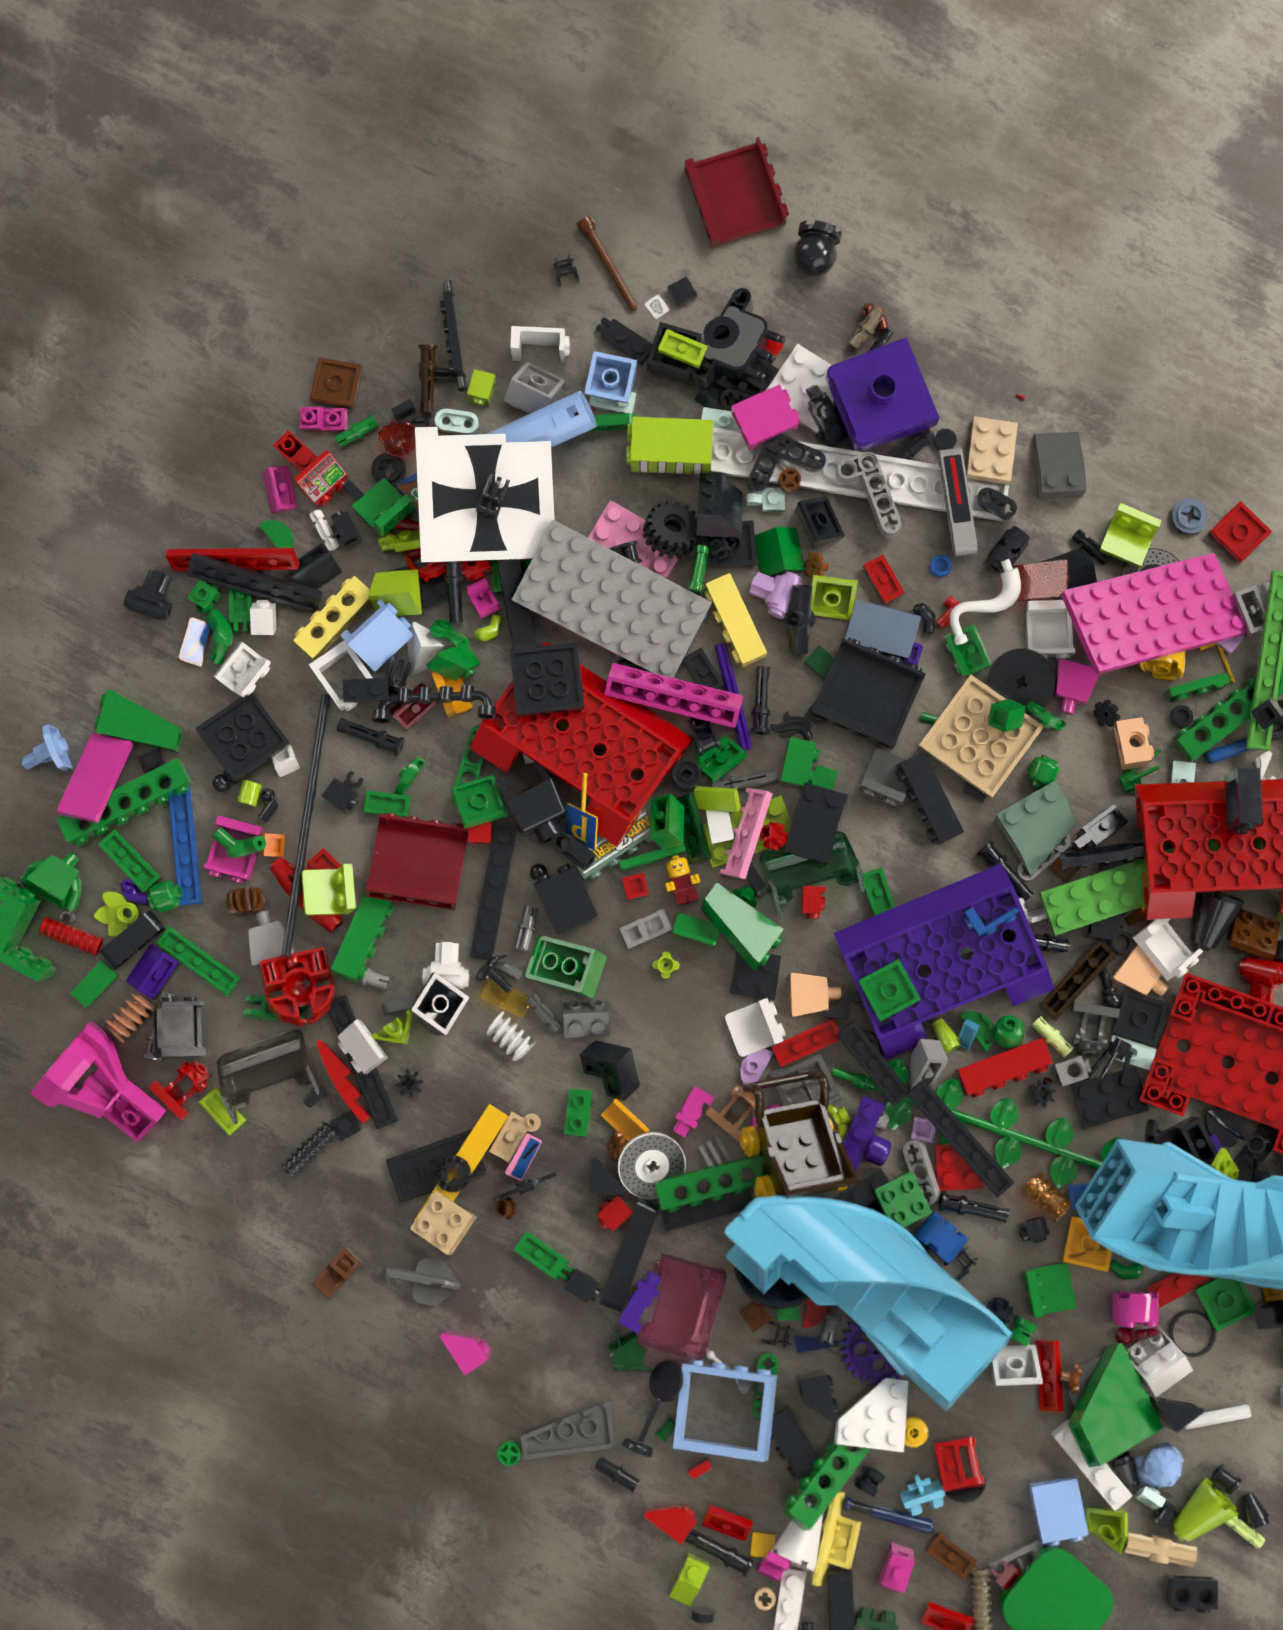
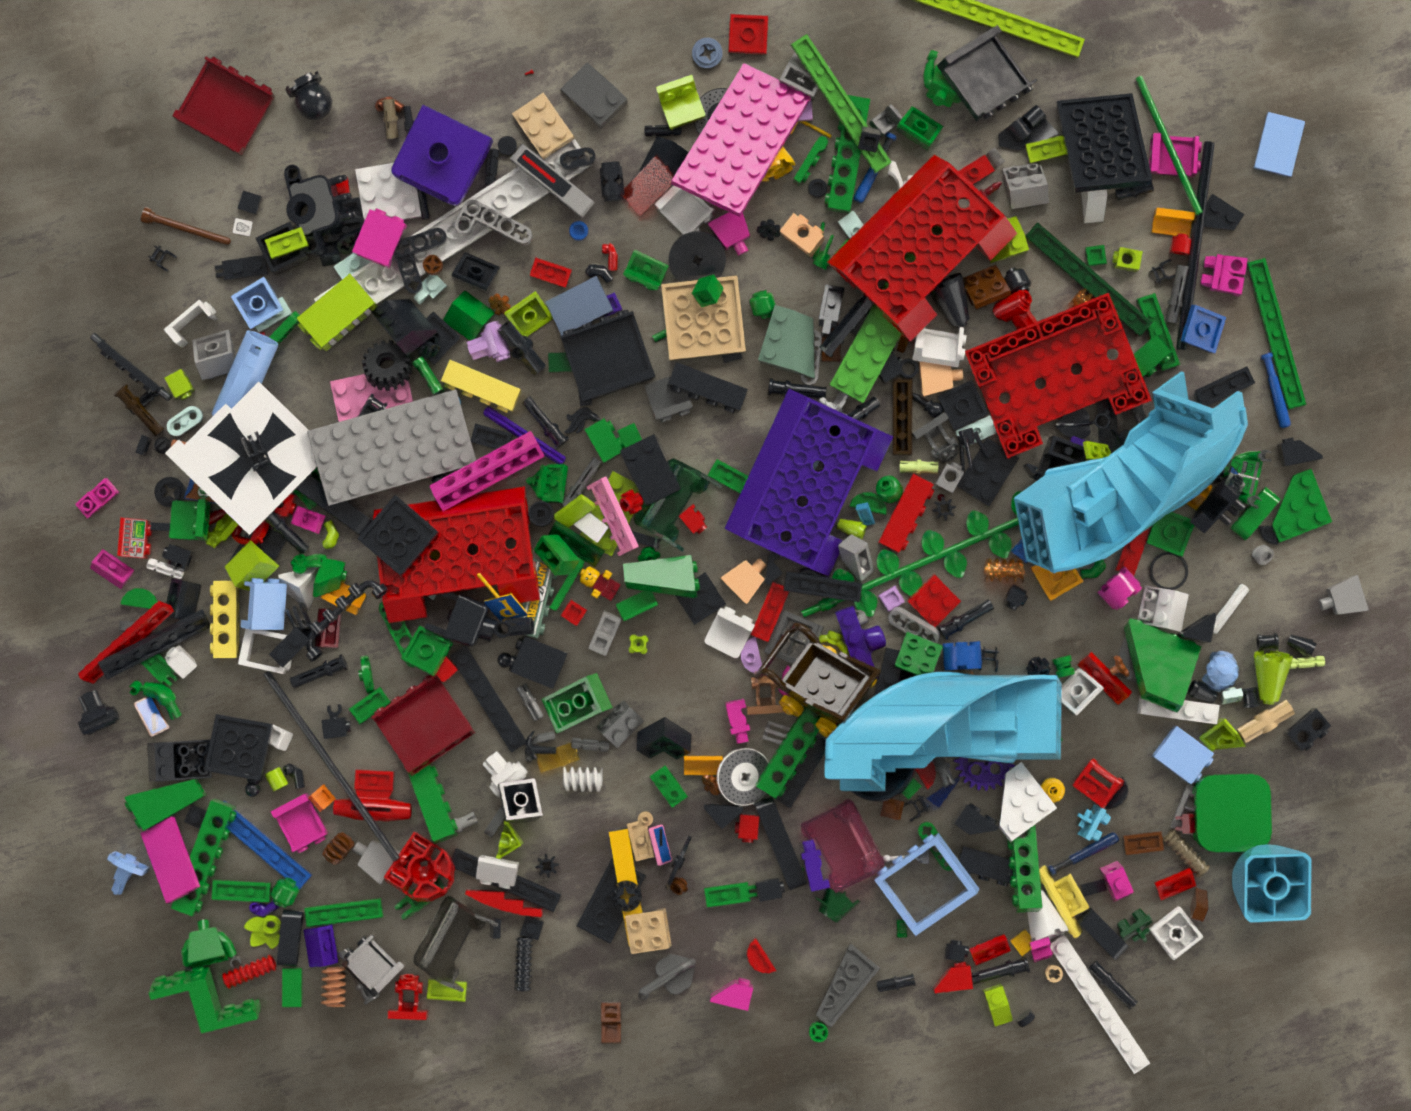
camera: 45 degrees left, 5 degrees up
dark pink plate [30,1020,166,1143] -> none
green bracket [188,580,222,610] -> none
green arm [212,827,267,858] -> none
white bracket [213,642,271,697] -> none
red slope [273,430,318,473] -> none
bracket [301,864,356,916] -> none
reddish brown plate [310,357,363,409] -> none
green pin [334,414,379,448] -> none
clear red hair [378,421,416,457] -> none
black piece [622,1360,683,1457] -> none
black piece [688,716,721,756] -> none
red tile [688,1457,712,1479] -> none
black hinge [805,385,848,446] -> none
black wheel [854,1465,886,1497] -> none
green plate [858,959,921,1021] -> none
black tile [906,1079,1015,1198] -> none
white animal [950,559,1021,645] -> none
blue bracket [963,907,1019,937] -> none
green bracket [1022,1263,1076,1318] -> none
green plate [1026,701,1067,731] -> none
dark red bar [1115,1327,1160,1346] -> none
black window [1224,768,1263,835] -> none
none -> black slope [147,739,212,782]
none -> red plate [747,938,776,973]
none -> black plate [944,940,969,961]
none -> black piece [1081,879,1107,897]

